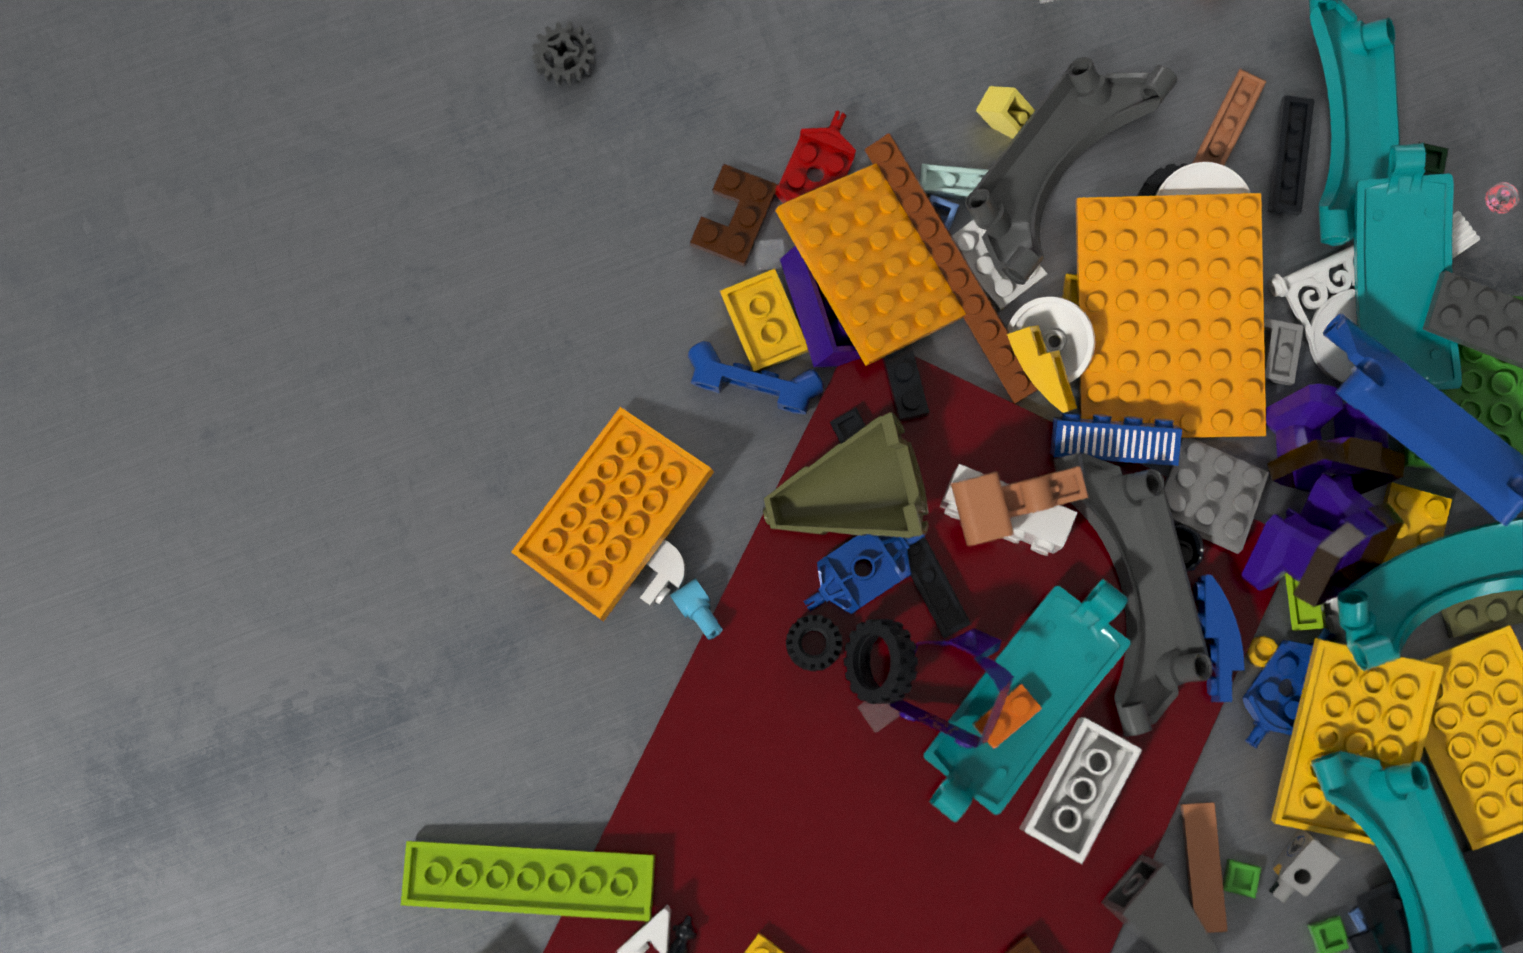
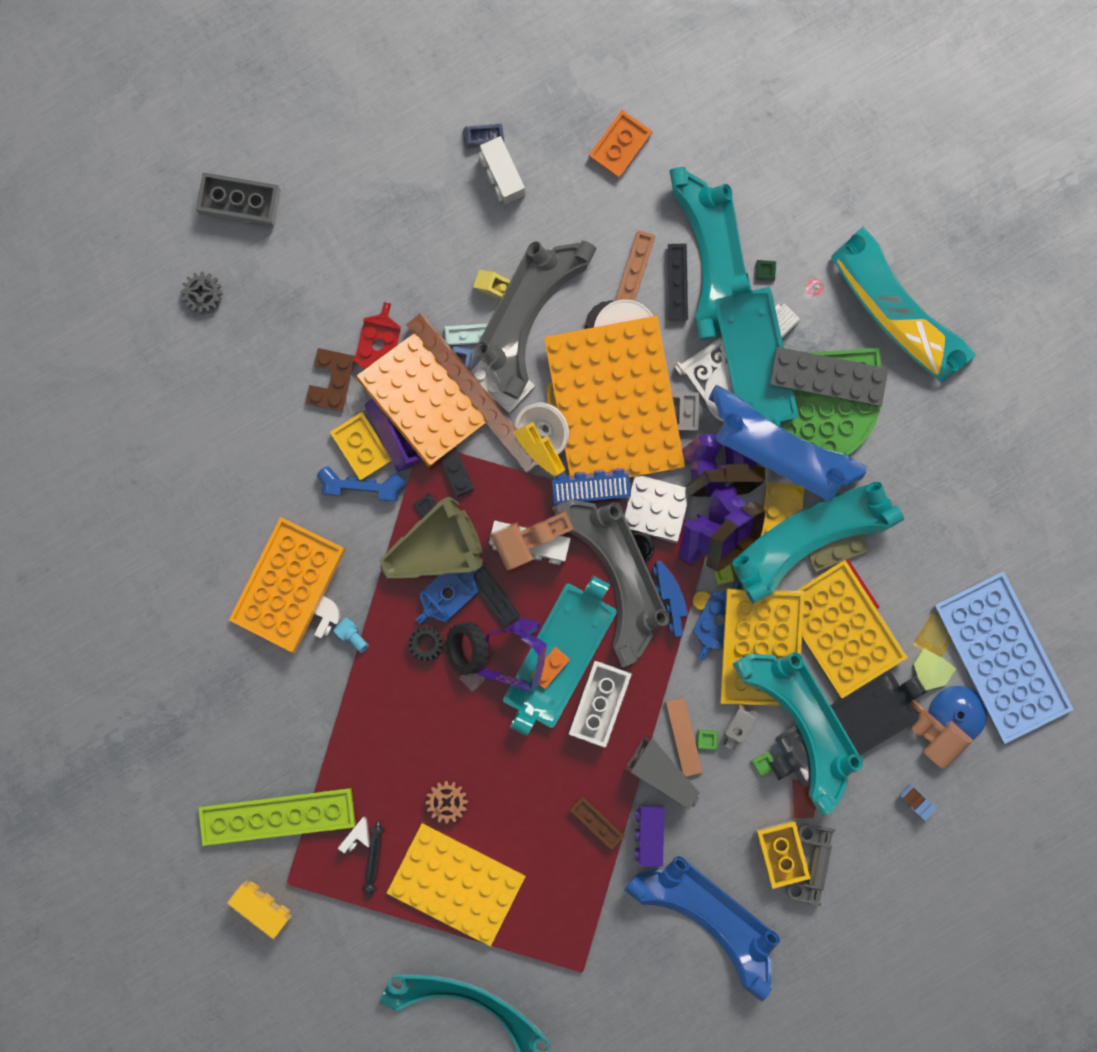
camera: 15 degrees left, 5 degrees up
none -> nougat gear [426,781,468,823]

